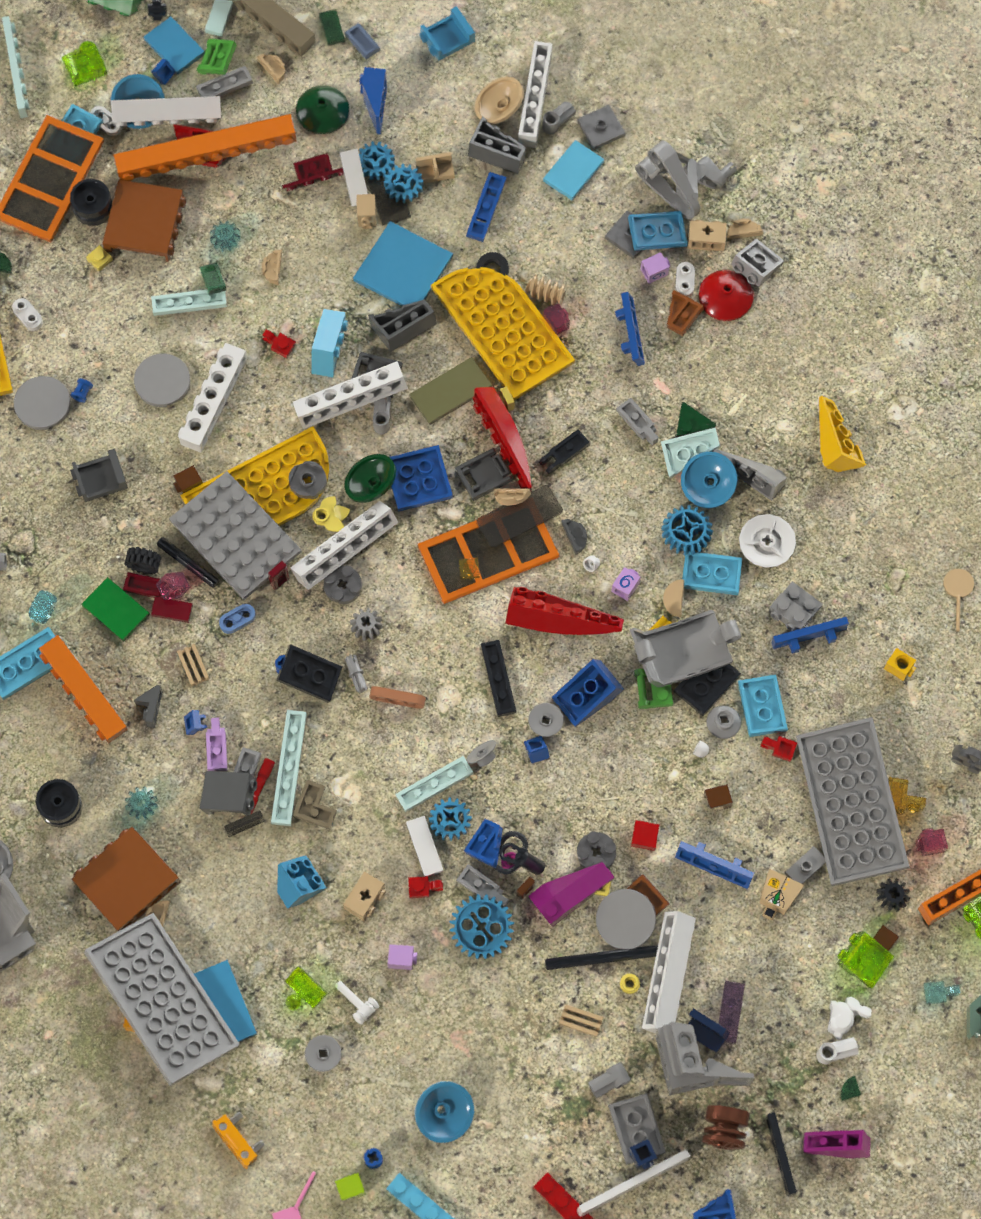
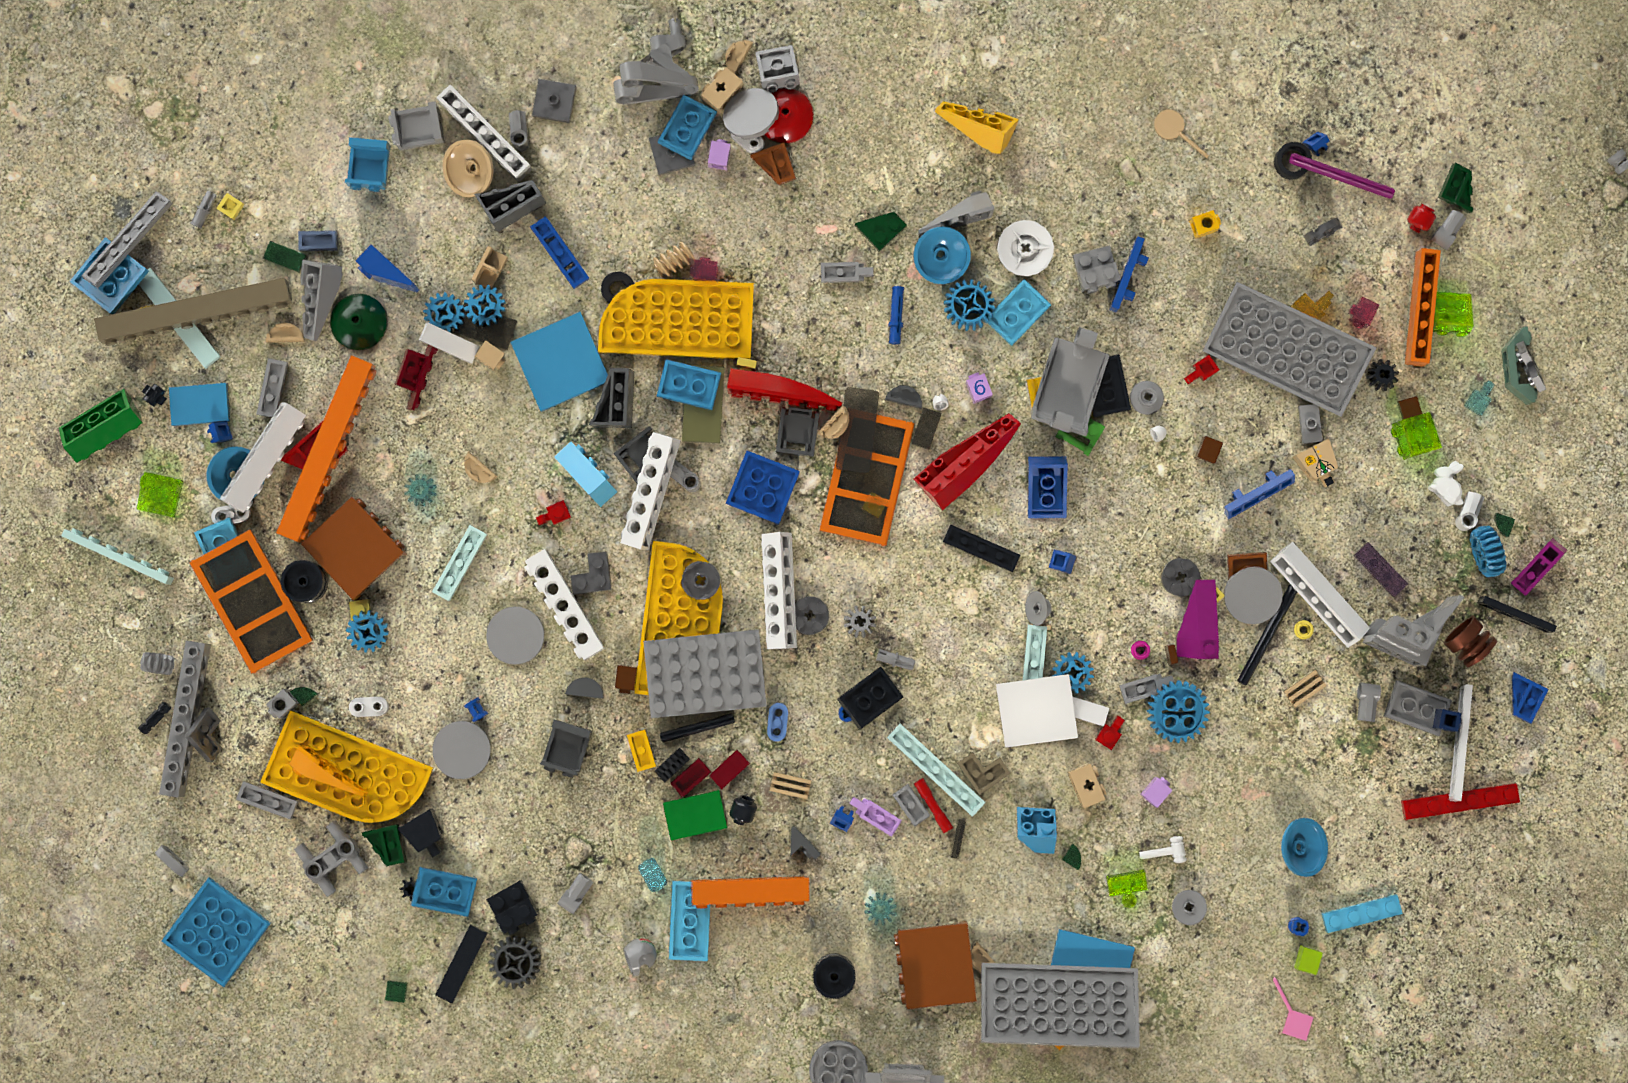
camera: 55 degrees left, 15 degrees up
clear pink brick [156,572,191,600] -> none
bright green plate [197,39,237,75] -> none
clear green tile [199,263,227,295] -> none
dark grey panel [199,771,257,816] -> none
light orange piece [212,1112,265,1169] -> none
dark red tile [268,561,289,590] -> none
light yellow plate [312,496,350,532] -> none
dark green dish [344,454,396,503] -> none
nougat beam [369,686,426,709] -> none
blue wing [464,819,503,868] -> none
black piece [493,831,545,875] -> none
light grey piece [529,703,564,737] -> none
black hinge [539,429,590,474] -> none
medium azure tile [543,140,604,200] -> none
blue hinge [615,291,645,366] -> none
red piece [631,820,660,851] -> none
light aqua wing [661,428,720,478] -> none
tan tile [663,579,684,618] -> none
dark blue panel [688,1008,730,1053] -> none
medium azure tile [738,675,788,737] -> none
none -> light grey wedge [300,260,343,341]
none -> dark azure gear [346,610,389,653]
none -> light grey panel [389,101,445,150]
none -> dark grey tile [565,677,604,699]
none -> flat silver plate [570,551,612,595]
none -> yellow plate [627,729,656,772]
none -> dark azure tile [657,359,722,410]
none -> light grey tile [723,88,779,139]
none -> black head [729,795,757,826]
none -> blue pin [888,286,904,345]
none -> clear smoke tile [911,408,942,450]
none -> white sticker [996,674,1078,748]
none -> clear green tile [1061,844,1081,871]
none -> dark azure gear [1470,525,1507,577]

